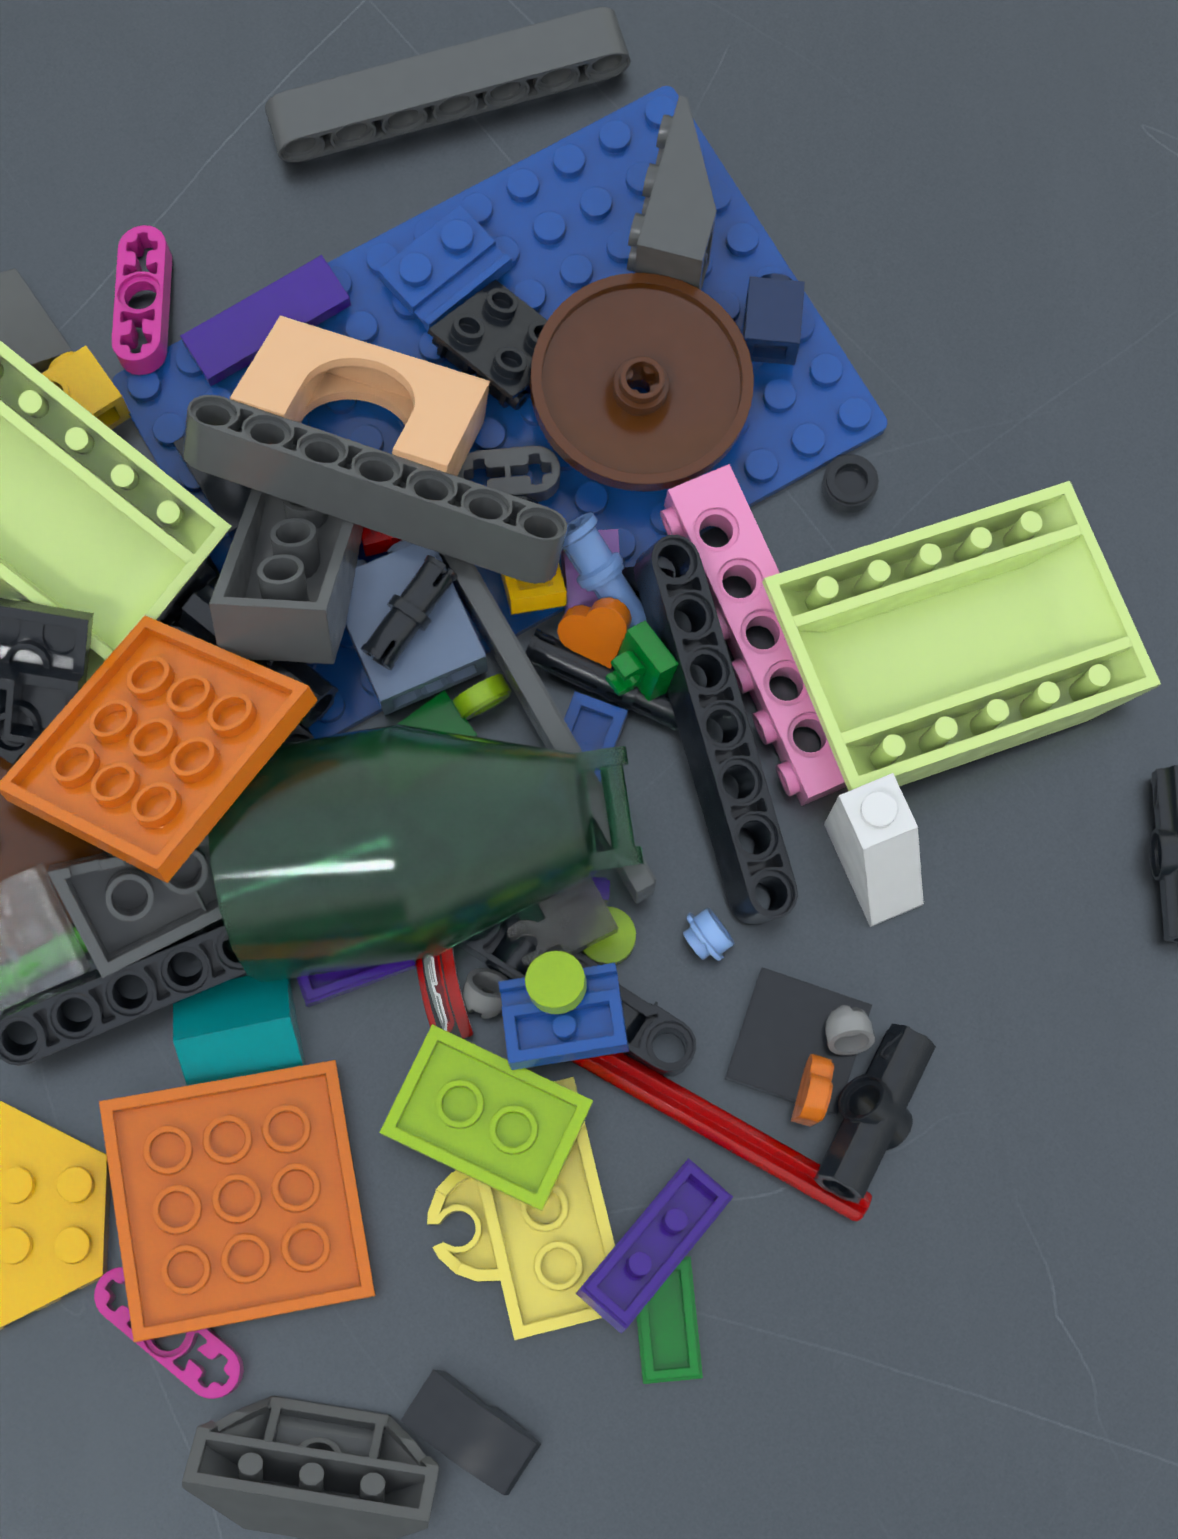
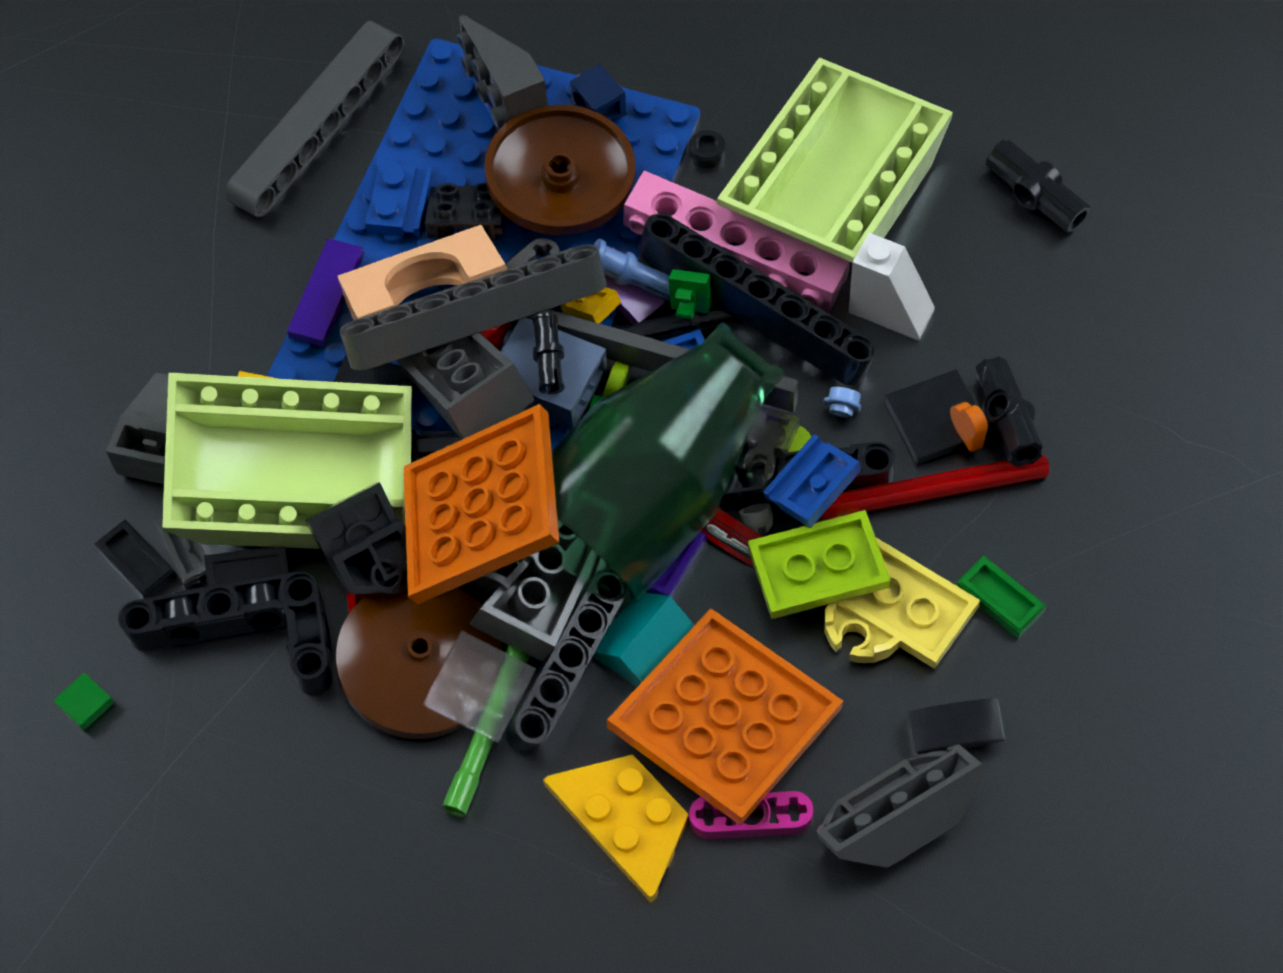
camera: 35 degrees left, 15 degrees down
dark pink beam [112,225,172,375] -> none
lime tile [525,951,587,1014] -> none
orange tile [557,597,632,669] -> none
dark purple tile [575,1158,733,1334] -> none
light grey hinge [825,1005,875,1055] -> none

